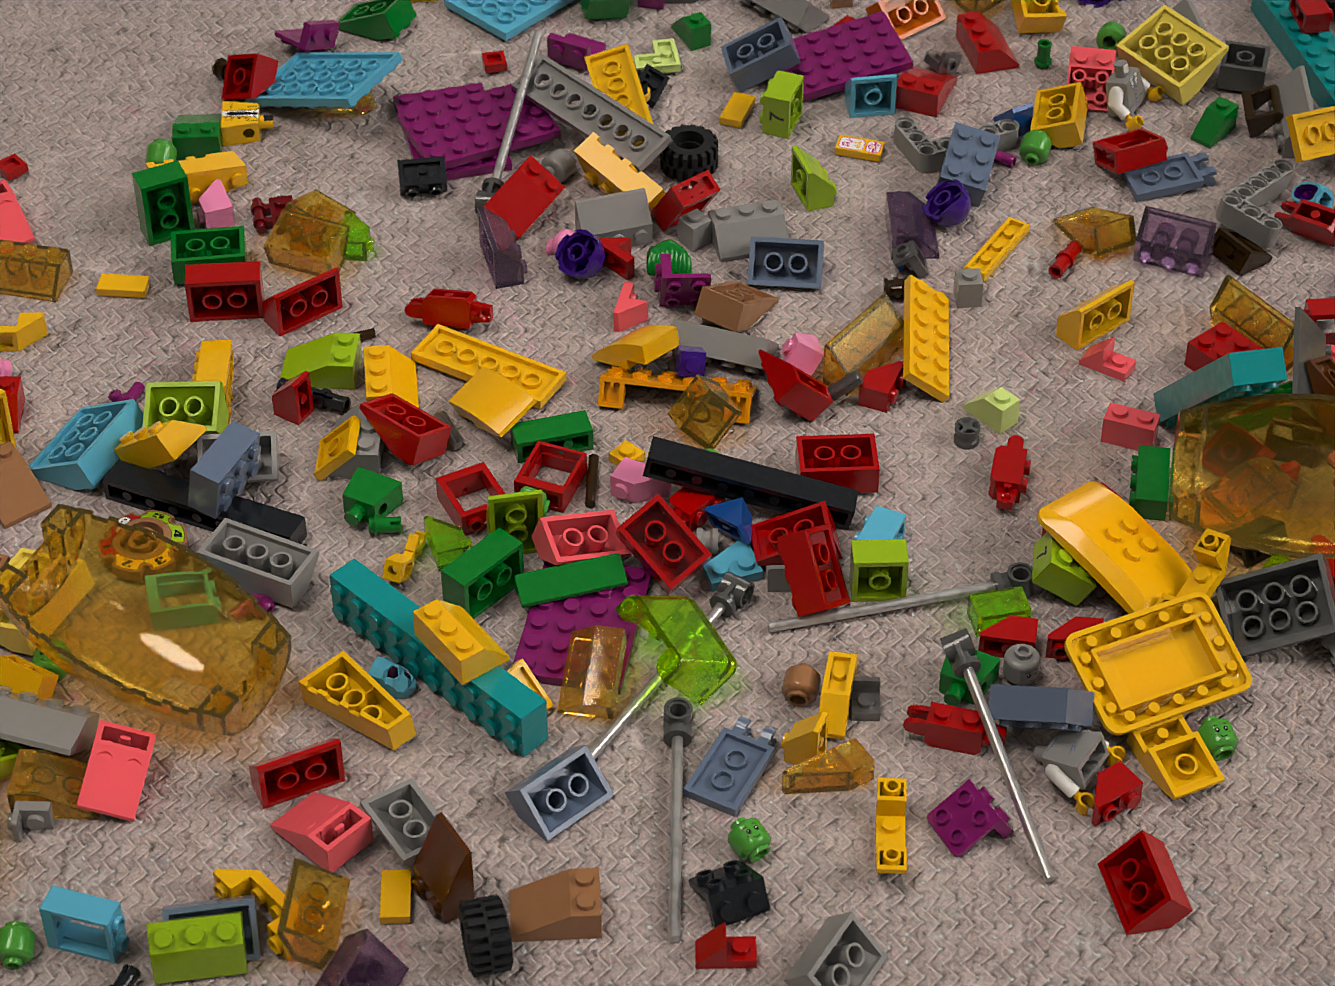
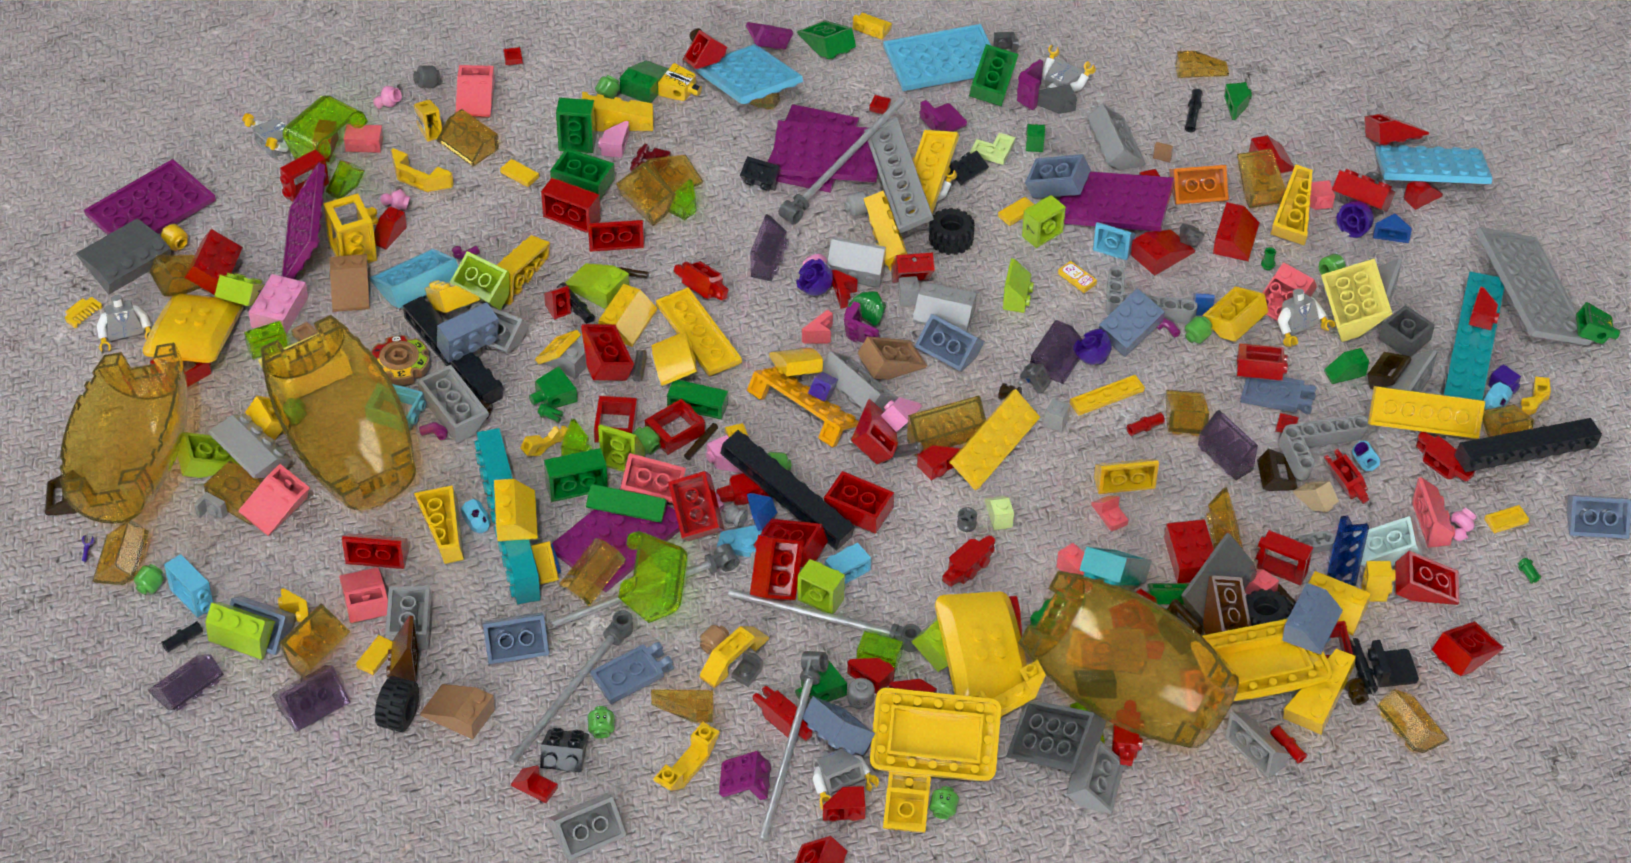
camera: 30 degrees right, 5 degrees up
red slope [482,155,565,240] -> none
clear yellow slope [667,374,742,449] -> none
yellow slope [781,711,828,771] -> none
none -> red plate [1275,413,1299,433]
none -> tan slope [1293,481,1339,513]

